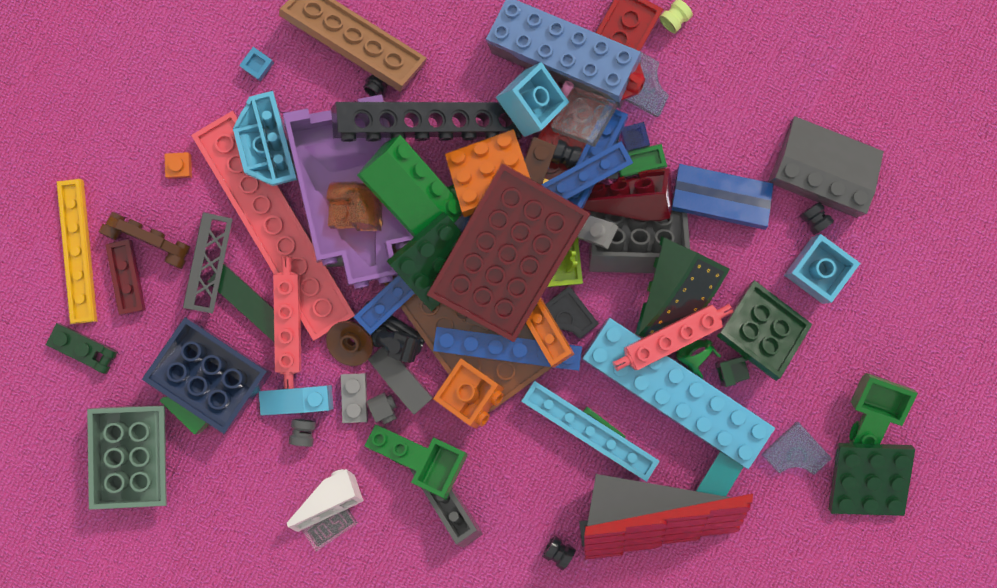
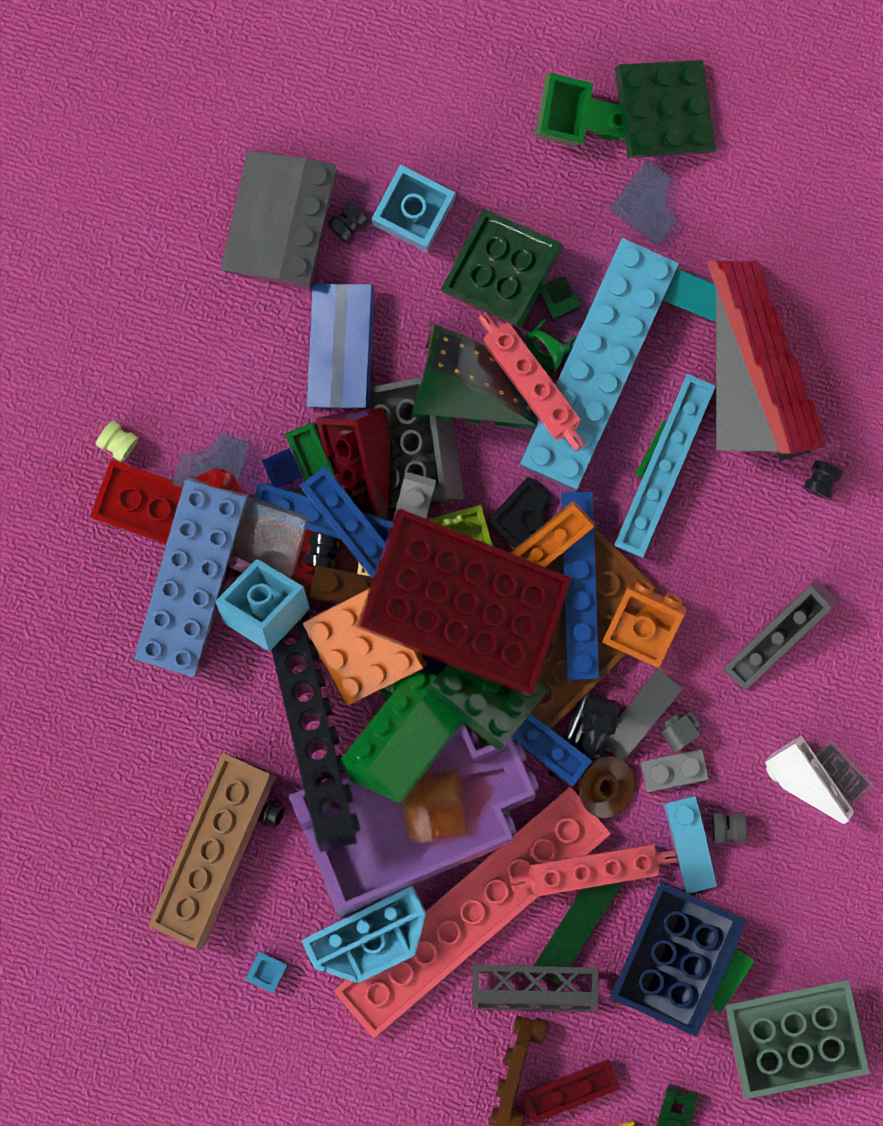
camera: 95 degrees left, 0 degrees up
orange plate [164,152,192,179] -> none
green plate [365,424,468,500] -> none

